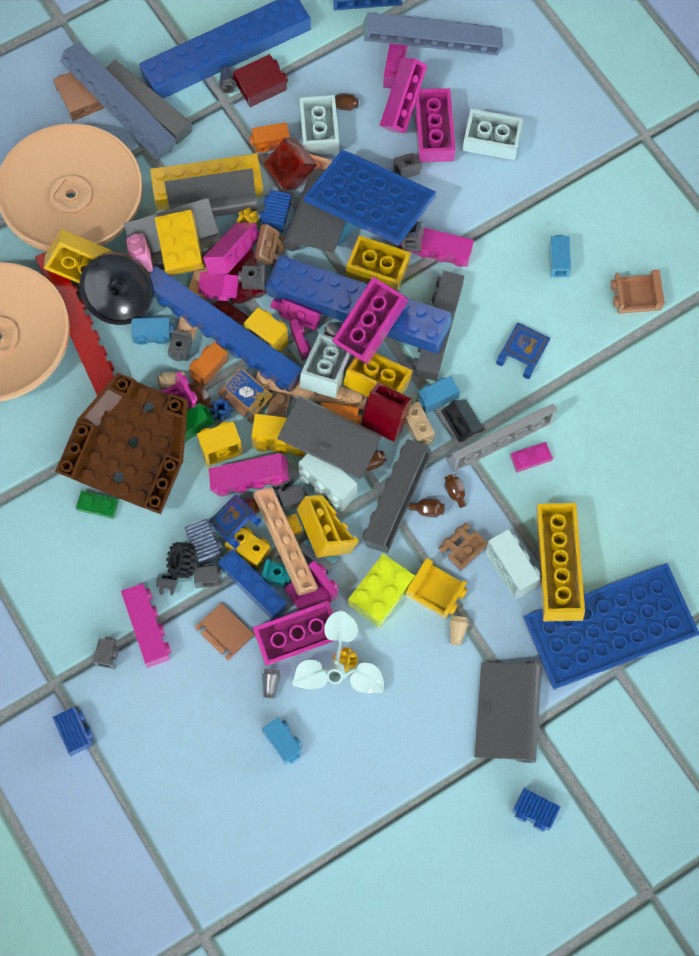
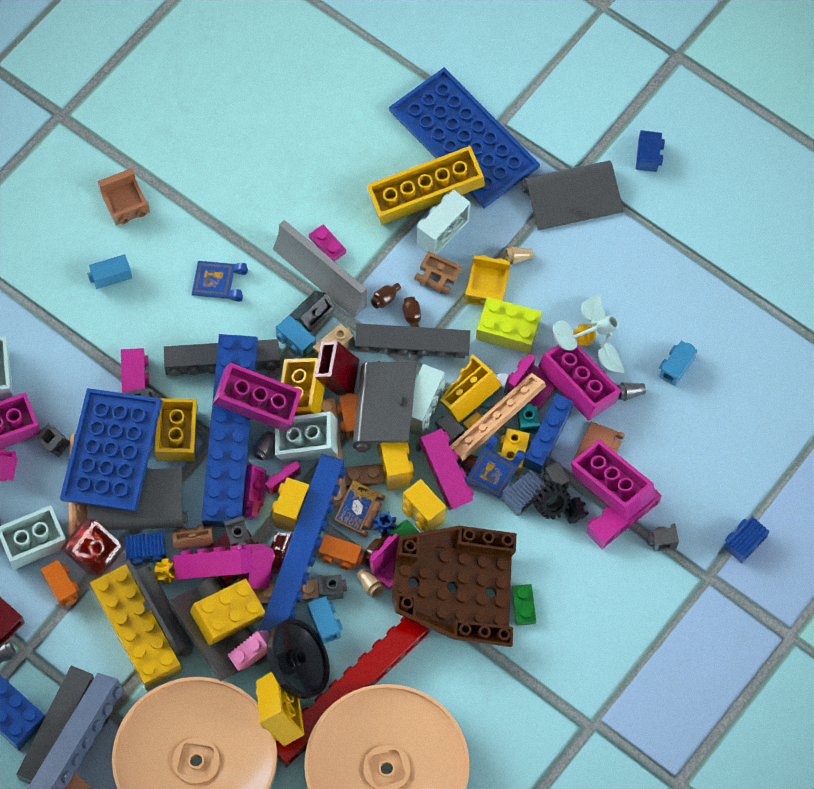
camera: 110 degrees left, 5 degrees down
none -> dark pink brick [571,439,655,520]

